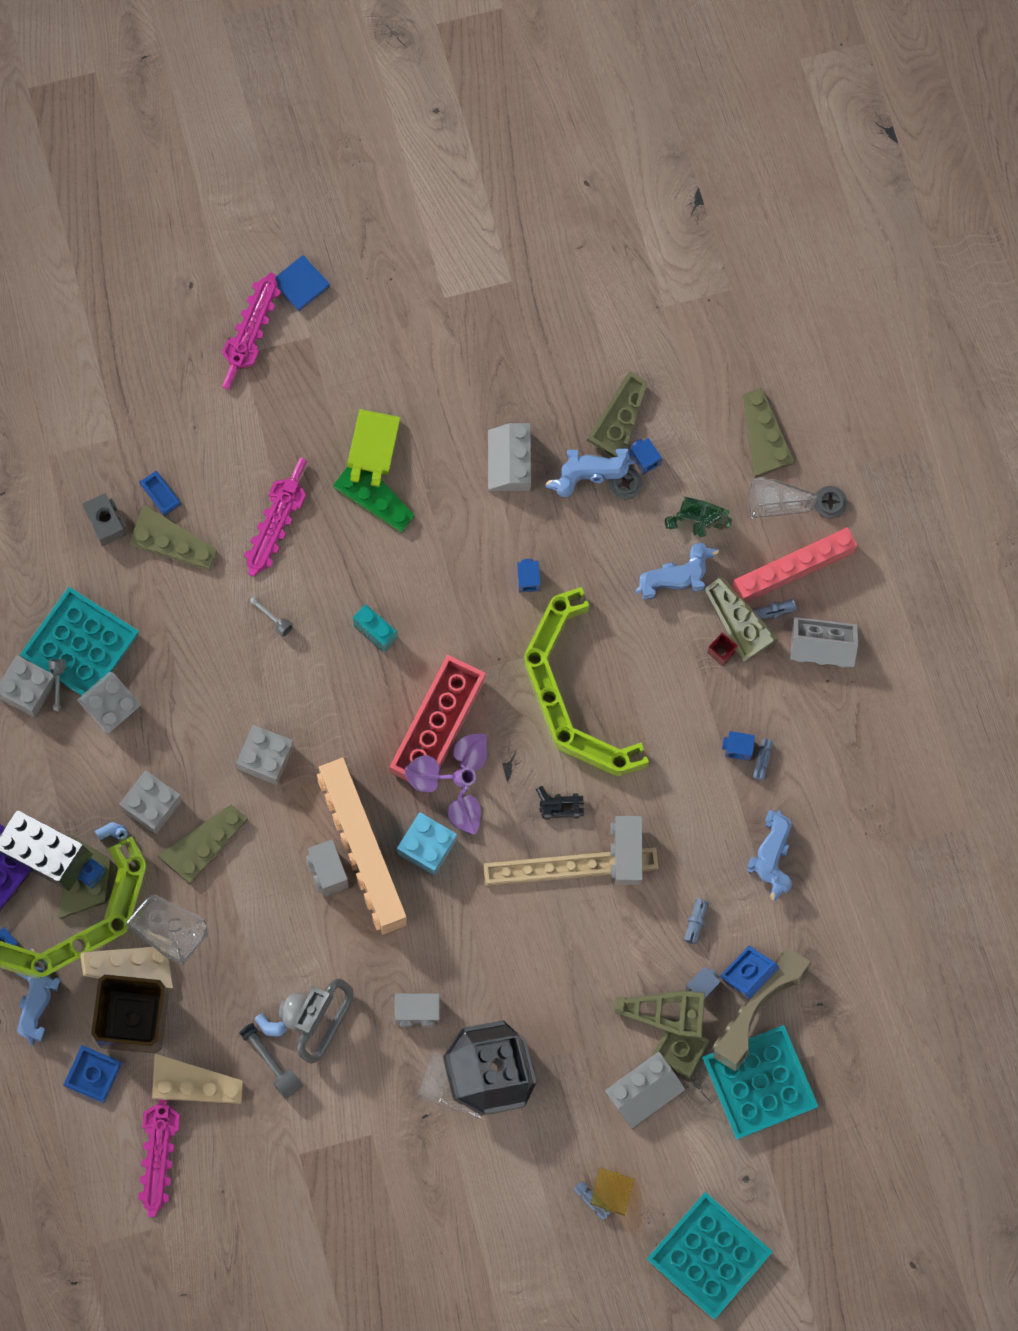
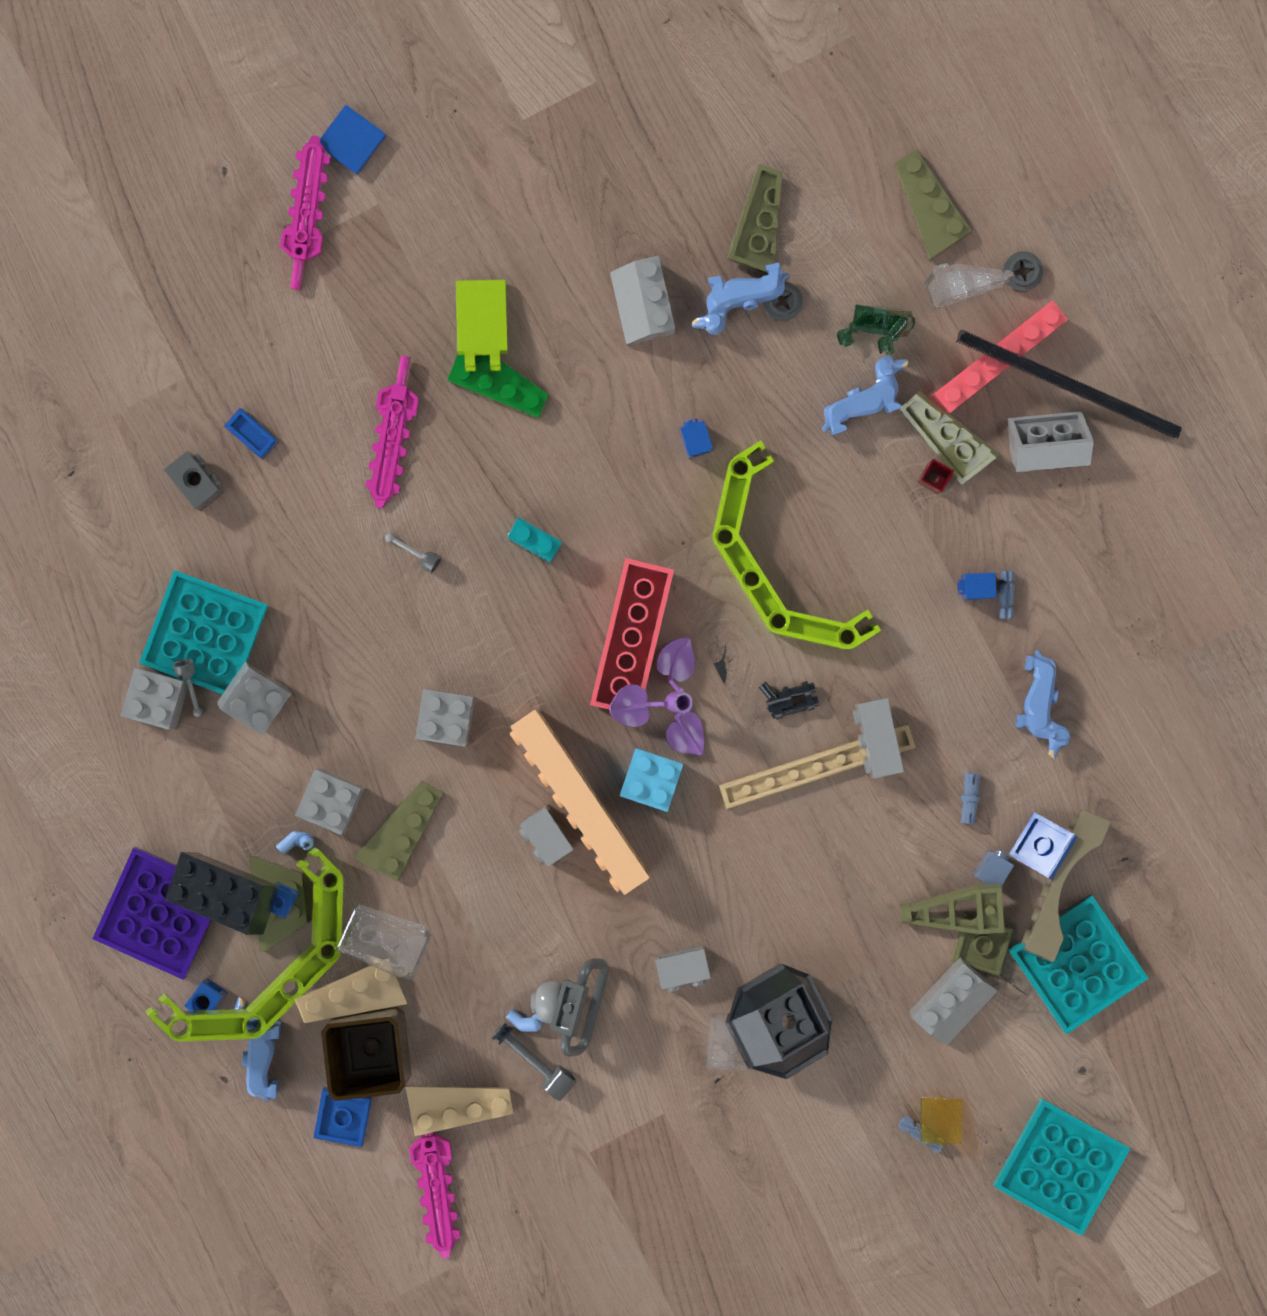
camera: 10 degrees left, 15 degrees up
olive wing [129,505,217,571] -> none
blue brick [630,438,662,475] -> none
sand blue pin [752,598,796,620] -> none
none -> black axle [956,329,1182,439]

